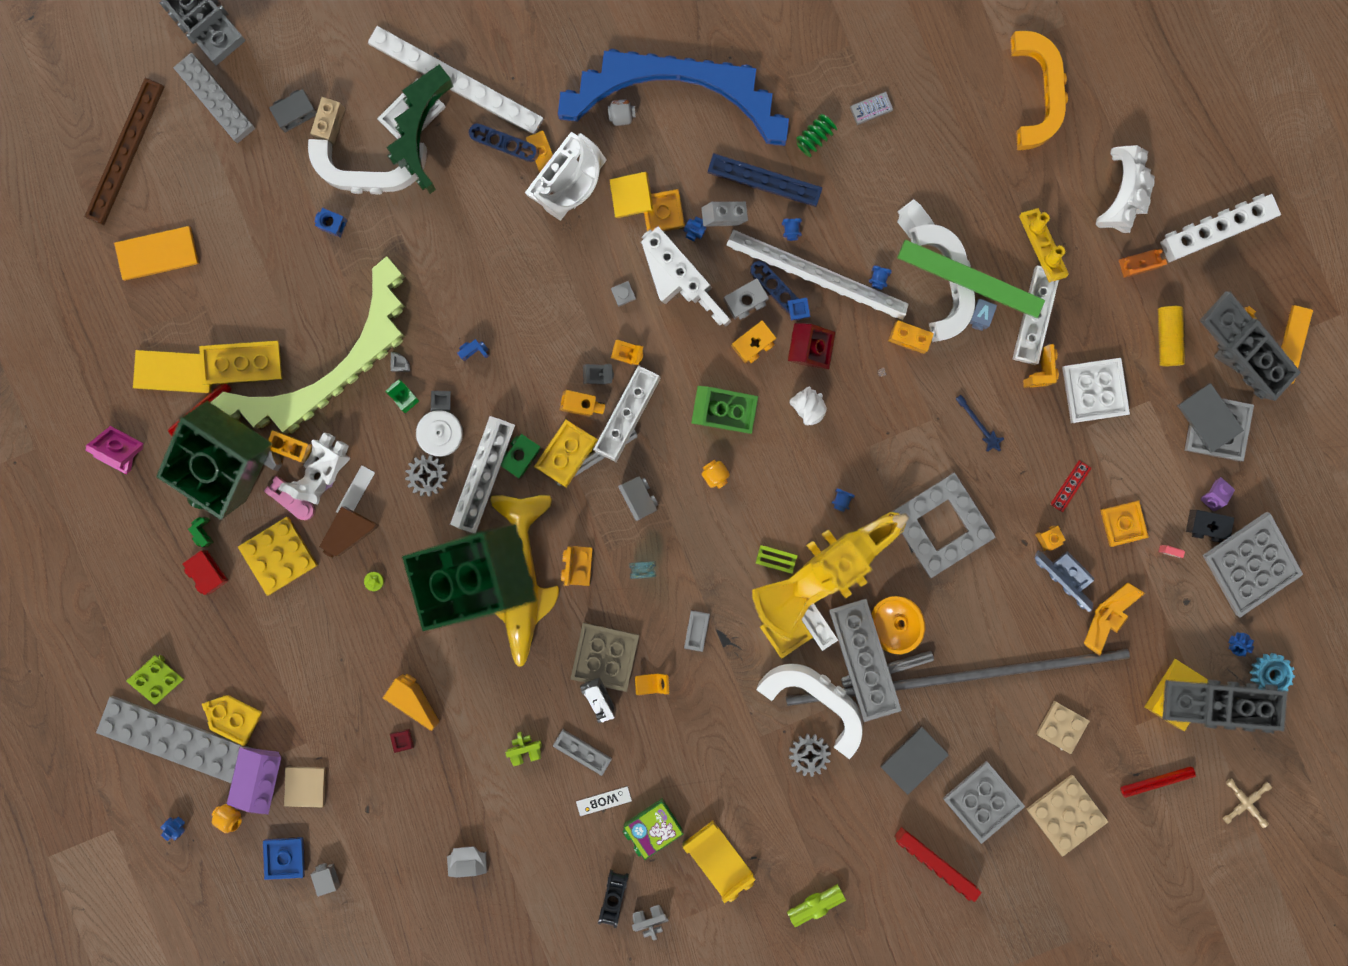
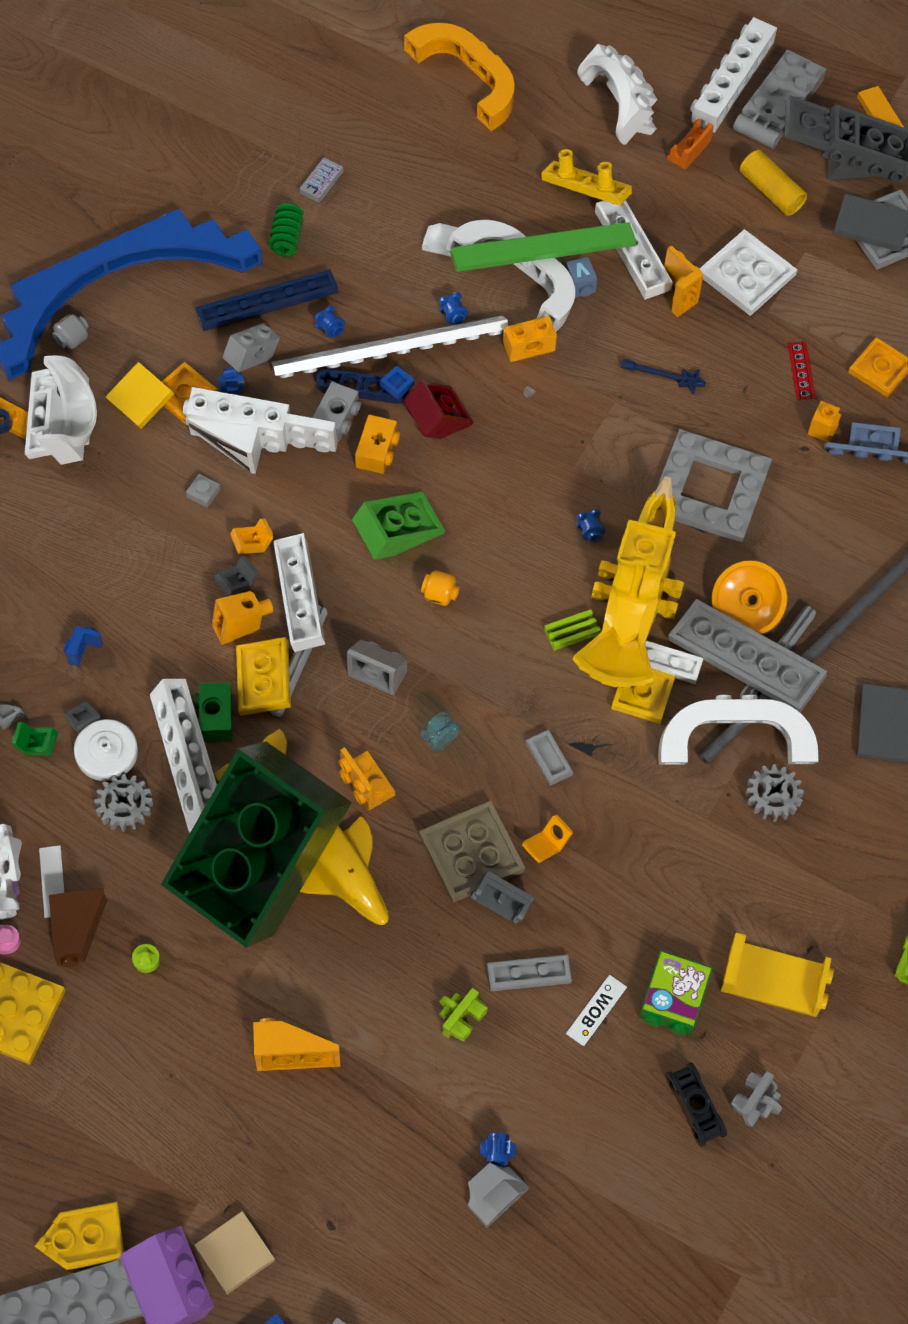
camera: 40 degrees left, 25 degrees down
dark red tile [390,729,414,753] -> none
white hair [789,387,827,425] -> none
none -> blue gear [480,1132,516,1166]
none -> light grey hinge [733,50,826,150]

